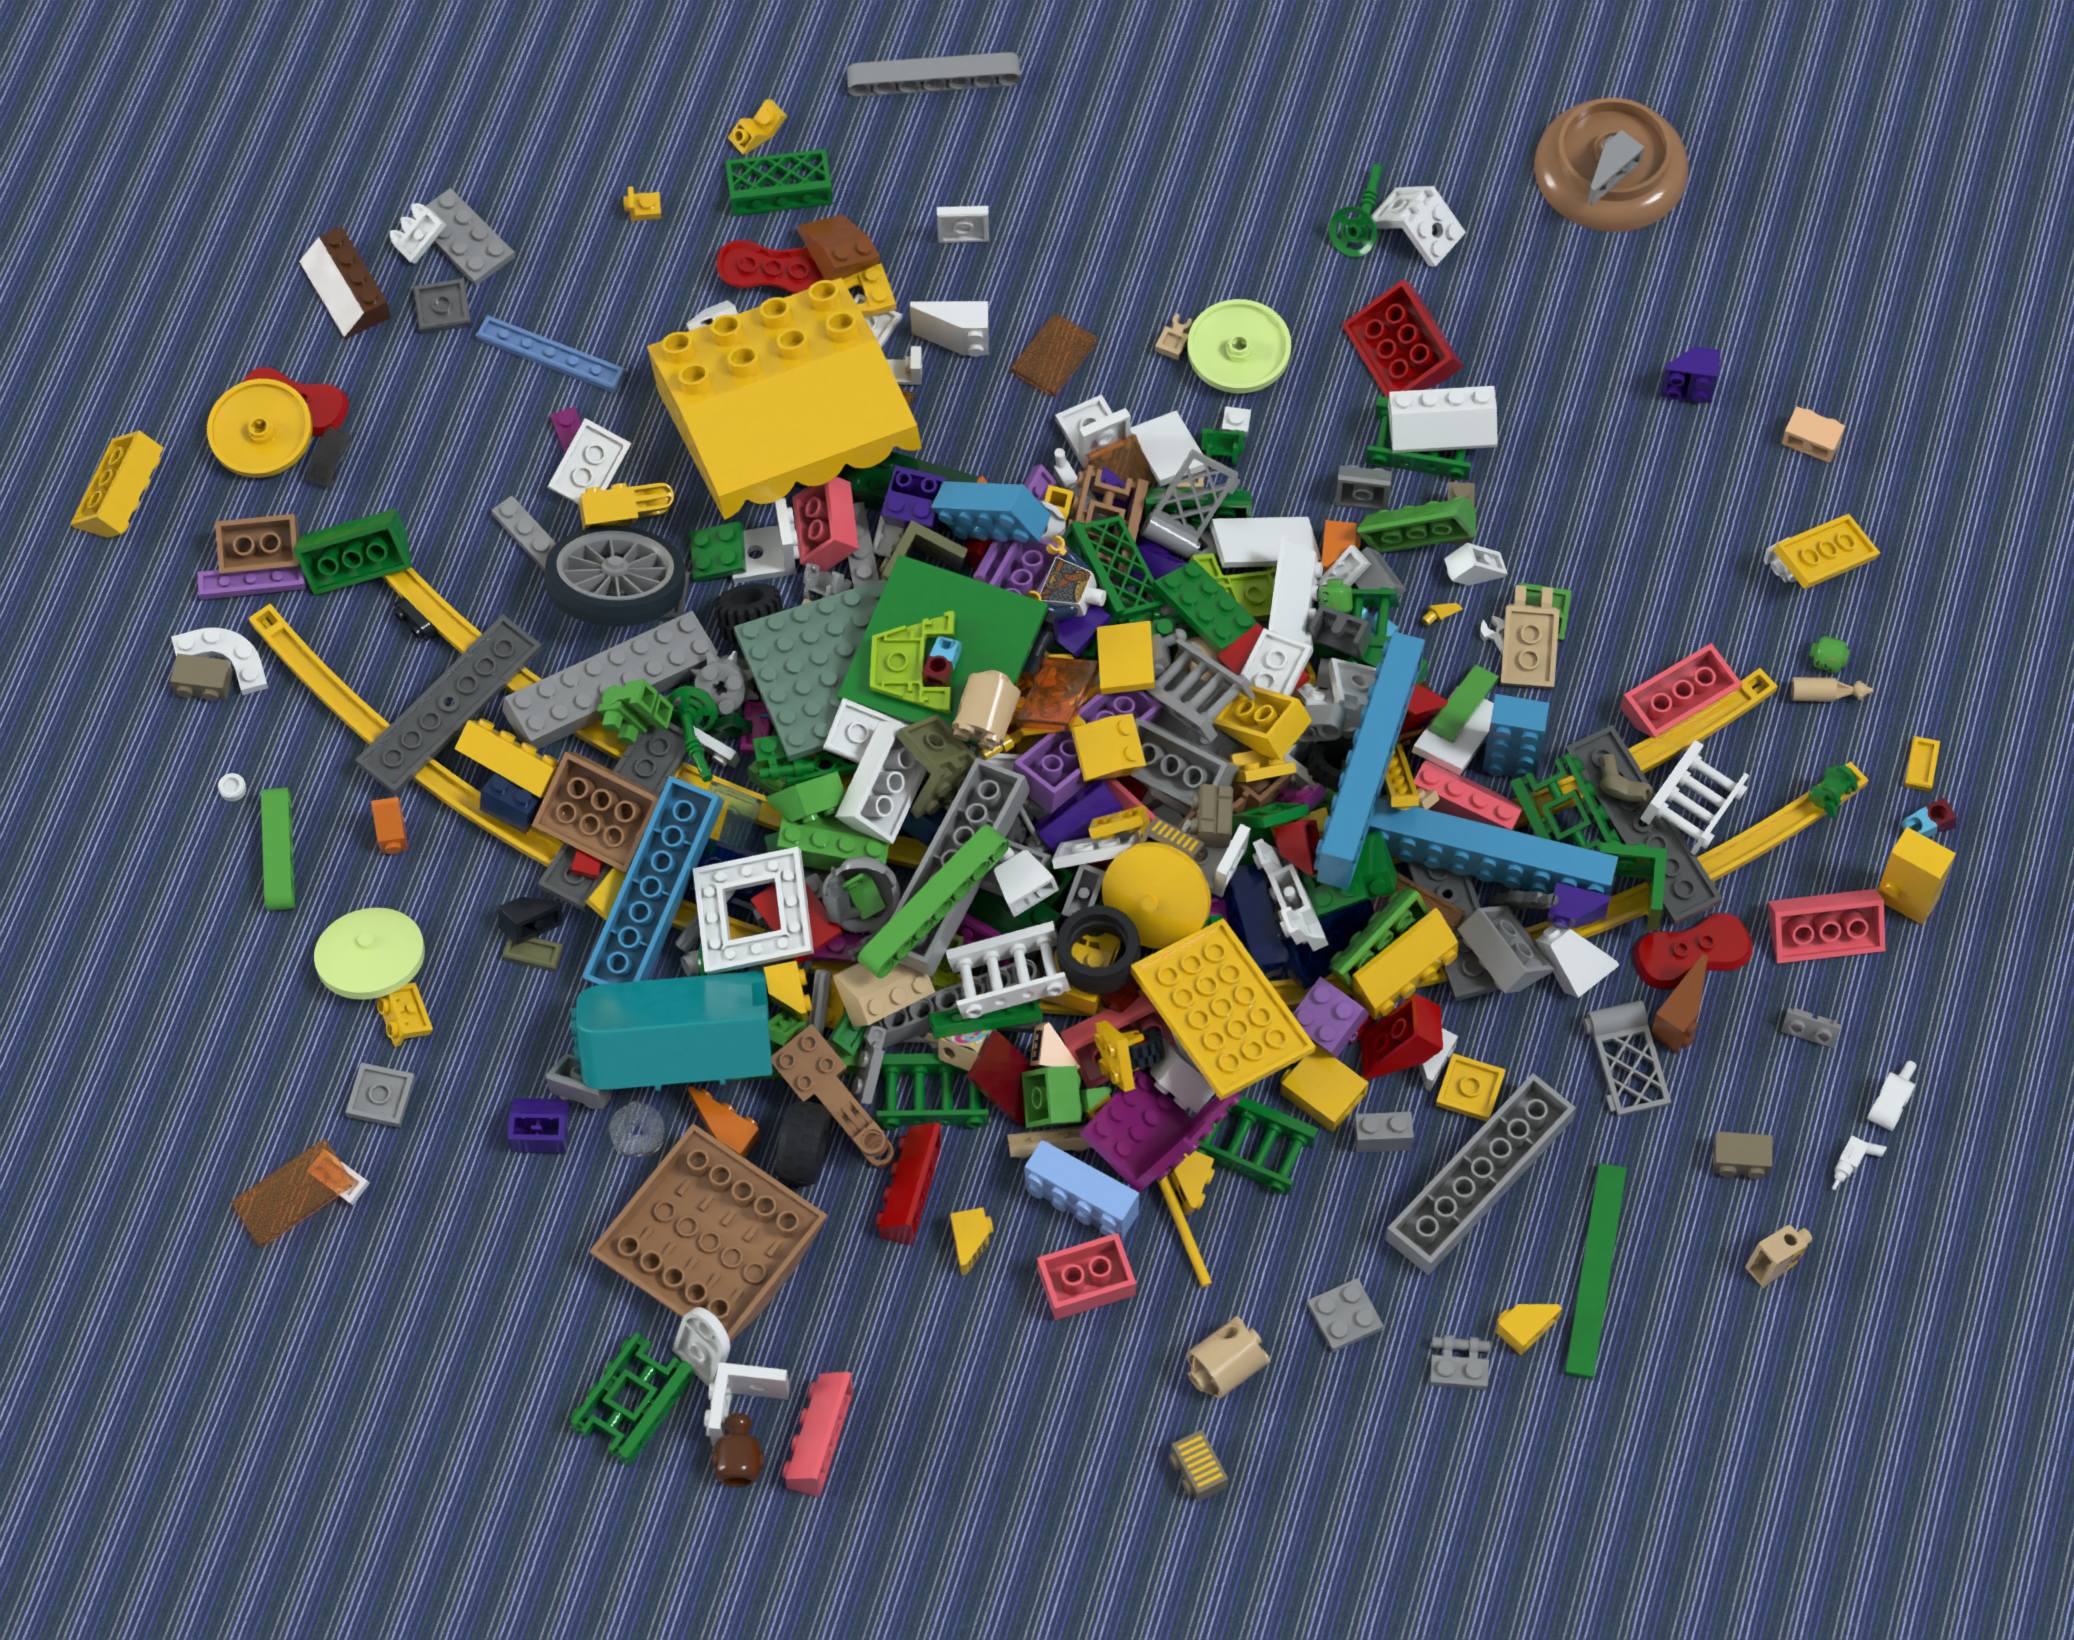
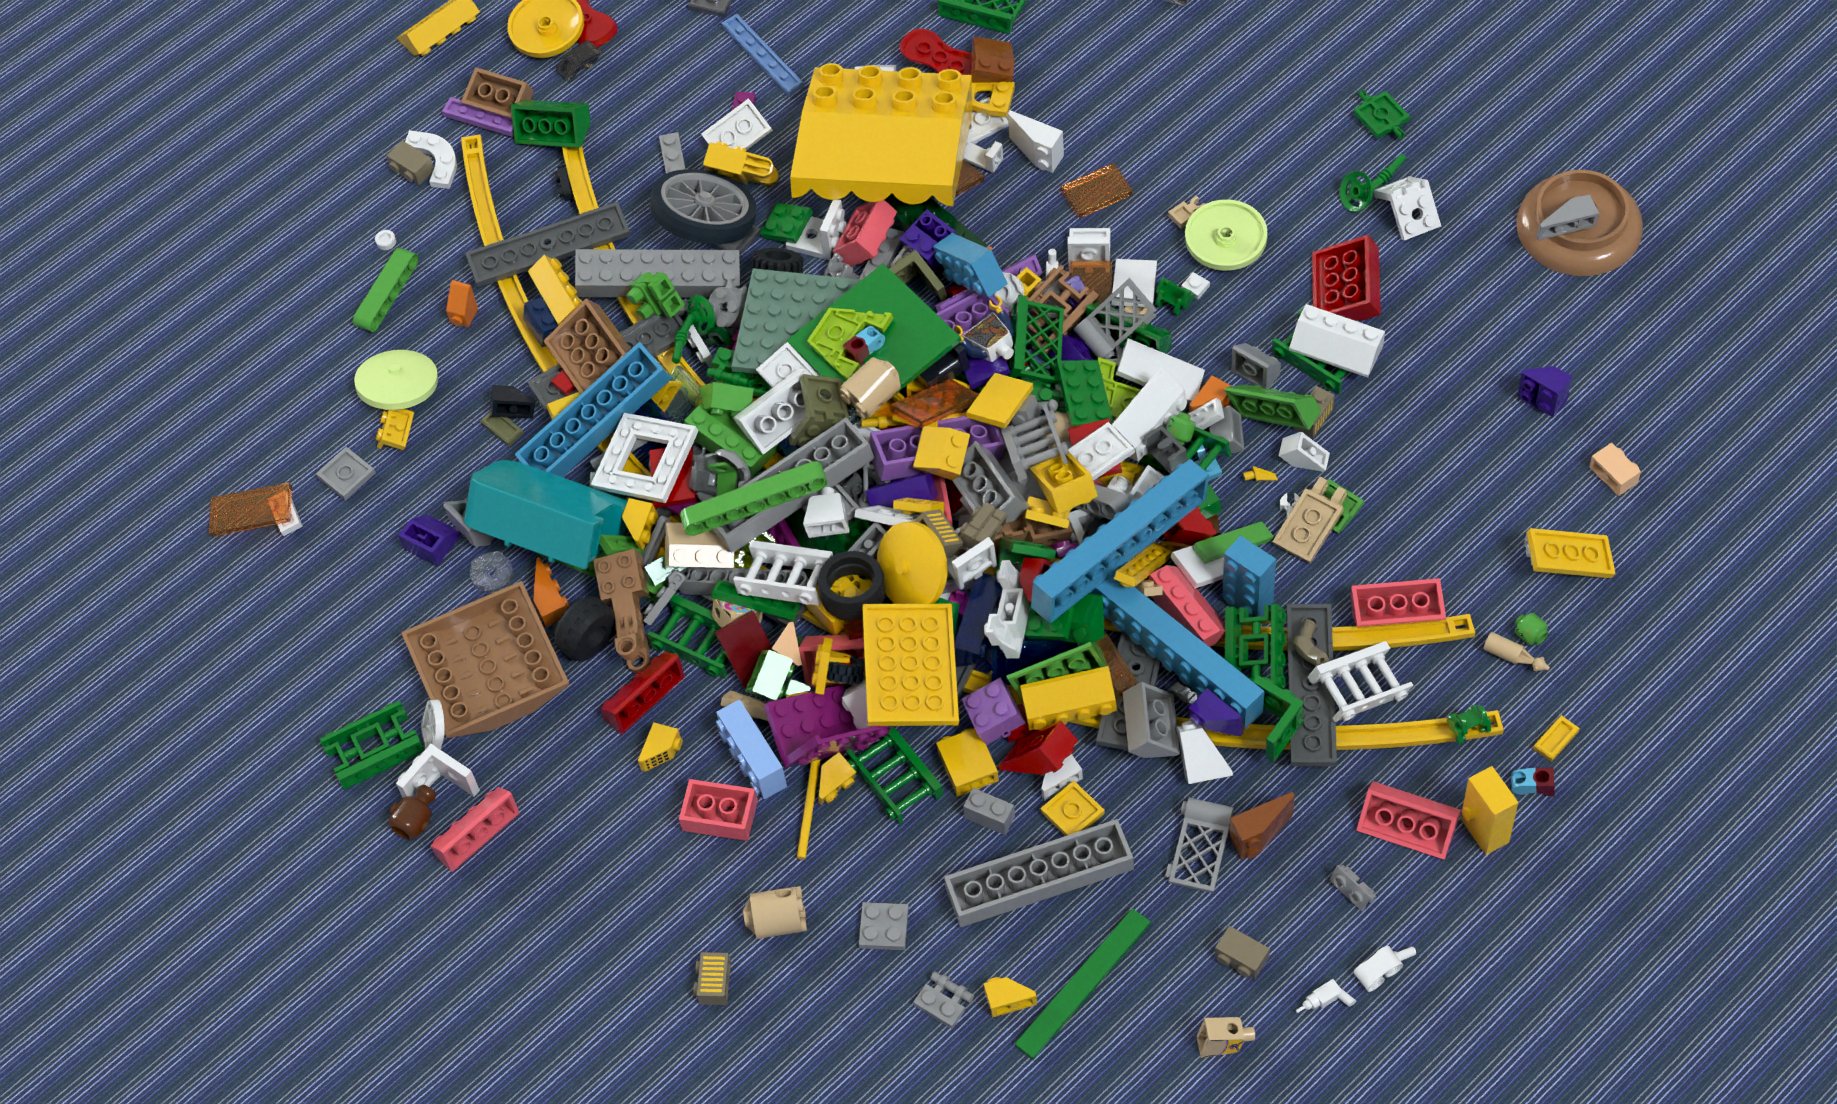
camera: 35 degrees right, 5 degrees down
white tile [937,206,989,243] -> none
red plate [1633,913,1753,989] -> none
none -> green plate [1353,89,1410,139]

